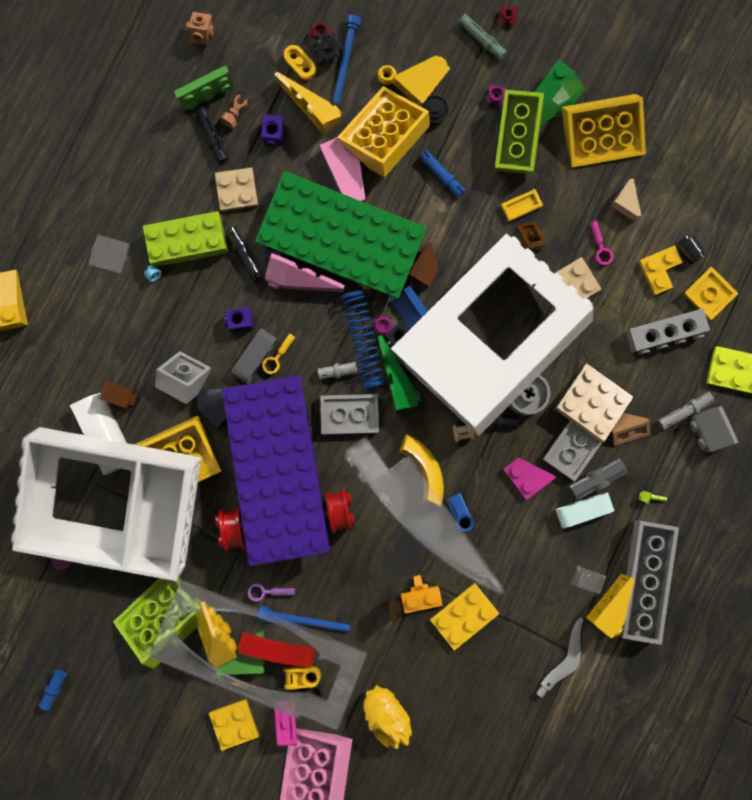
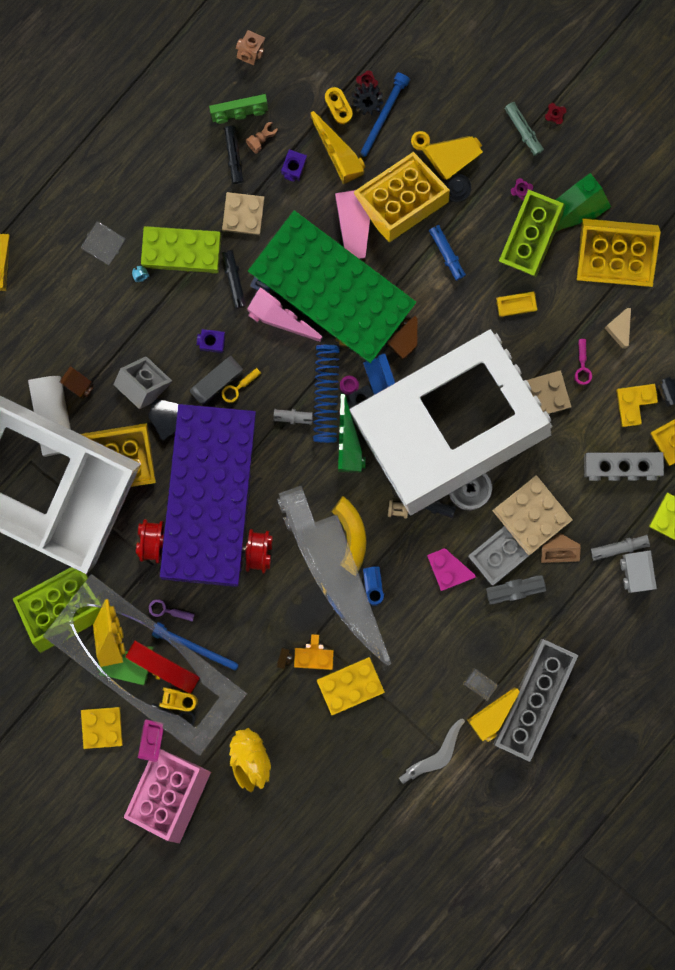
camera: 20 degrees right, 0 degrees up
light grey plate [320,394,379,434] -> none
reddish brown slope [517,221,546,252] -> none
light aqua beam [556,492,614,528] -> none
lime hand [638,491,667,504] -> none

